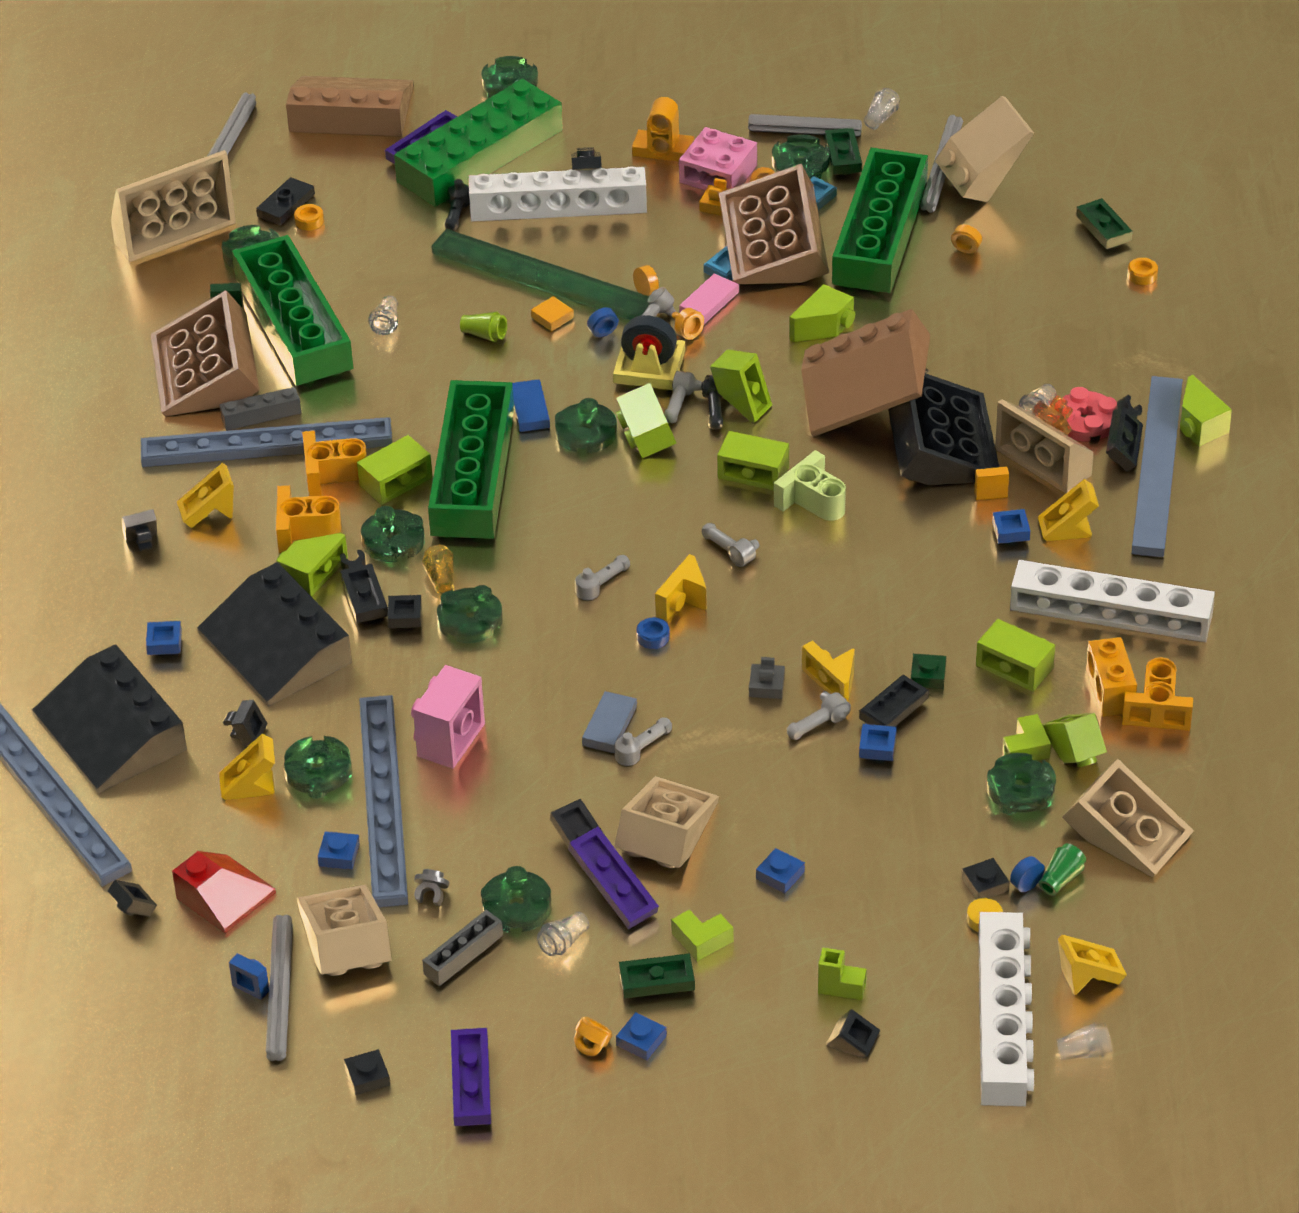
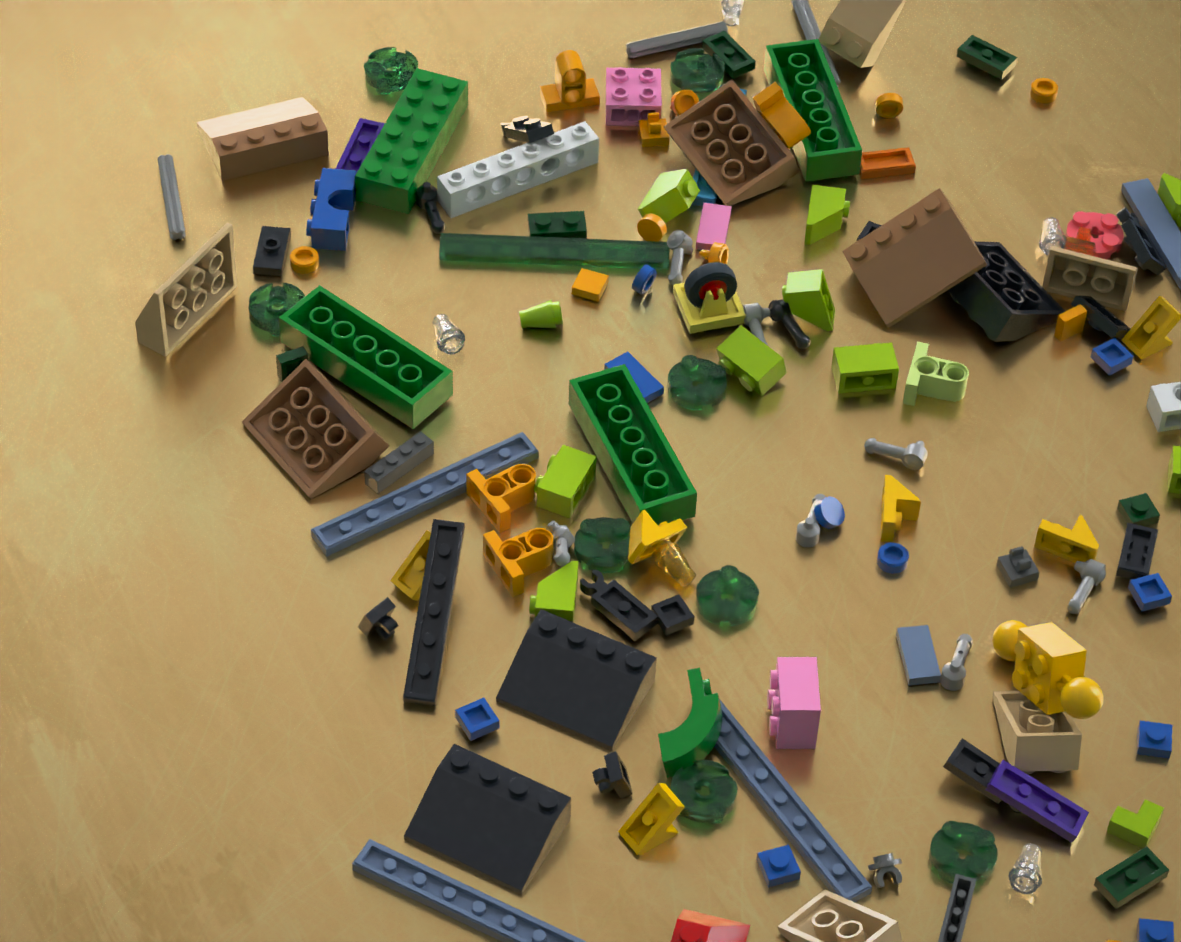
camera: 30 degrees left, 5 degrees up
none -> blue arch [306,168,356,251]
none -> black tile [403,519,465,706]
none -> dark green plate [527,211,587,242]
none -> light grey piece [547,521,575,566]
none -> yellow slope [628,510,688,564]
none -> lime slope [638,169,700,223]
none -> green arch [658,667,722,778]
none -> light orange tile [753,82,811,149]
none -> tile [814,496,845,529]
none -> orange tile [859,147,916,179]
none -> yellow brick [992,620,1103,719]
none -> black plate [1071,296,1131,339]

